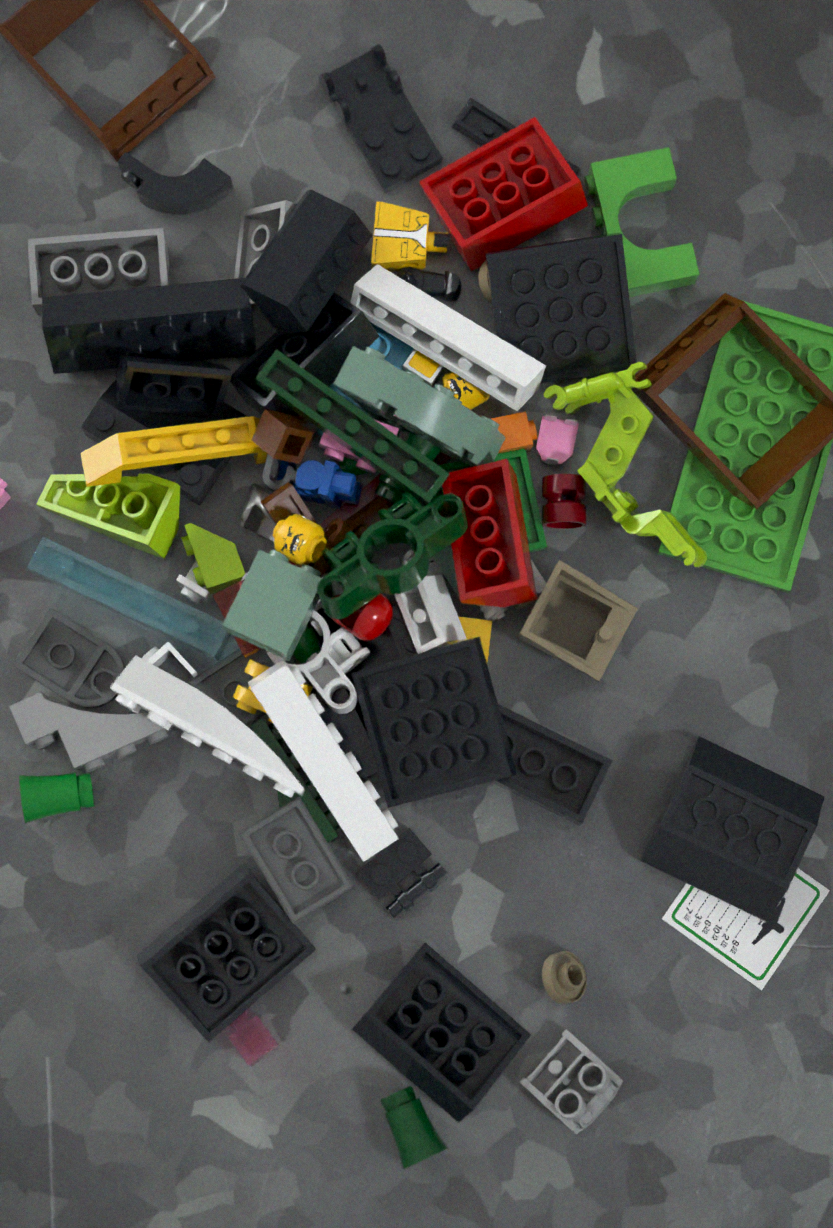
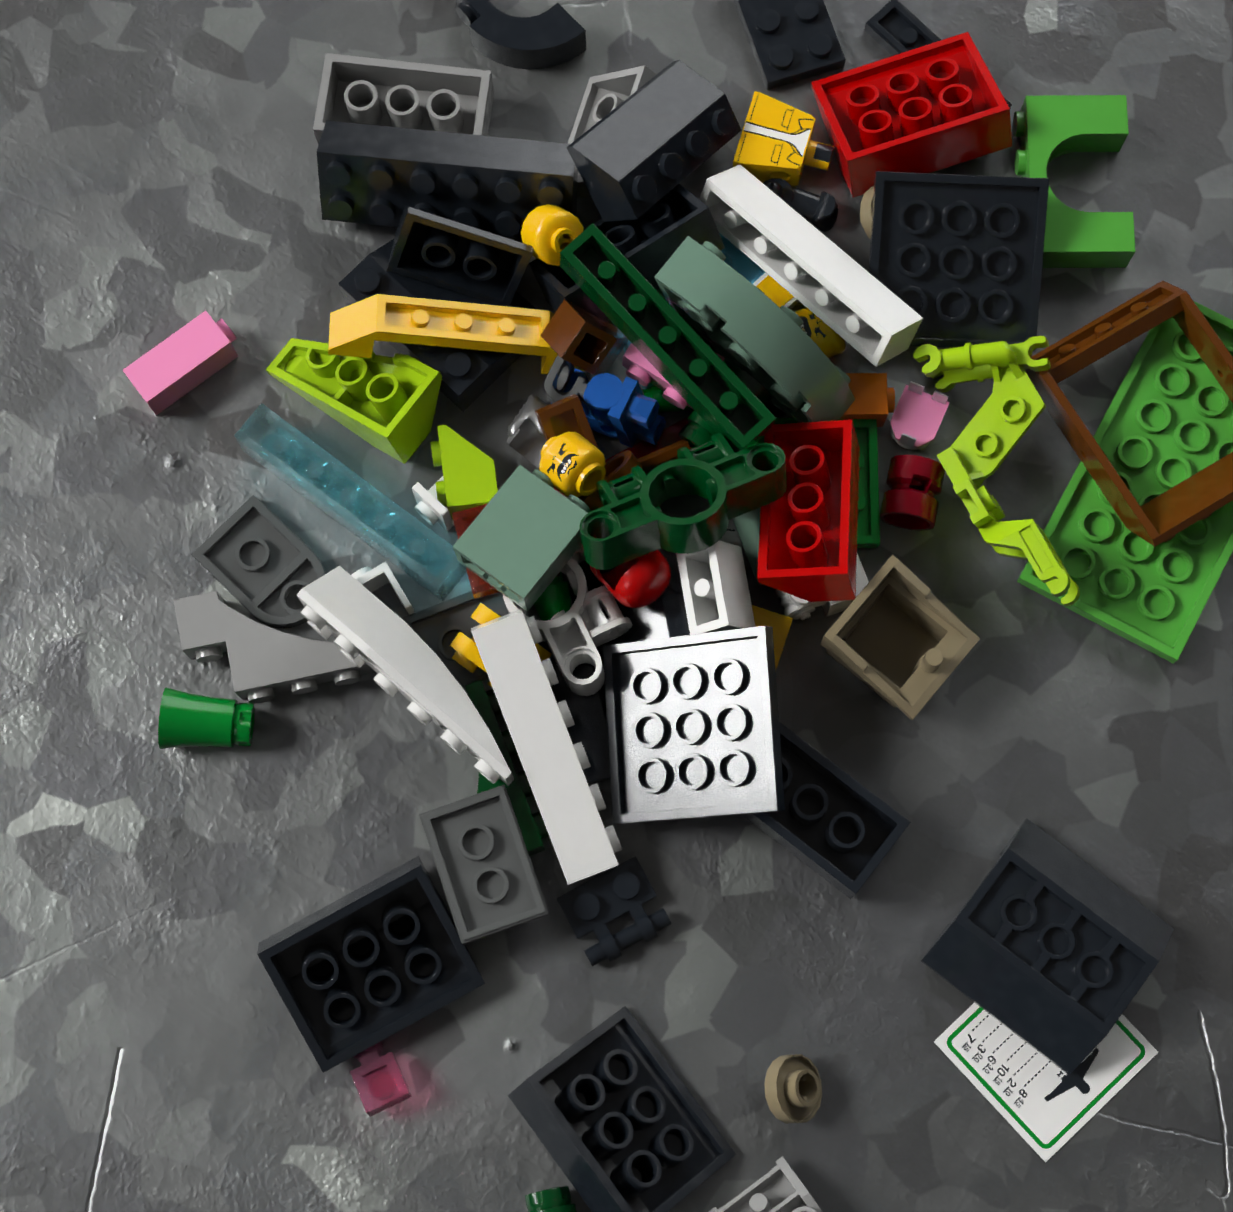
camera: 20 degrees right, 5 degrees down
none -> yellow head [521,204,584,266]

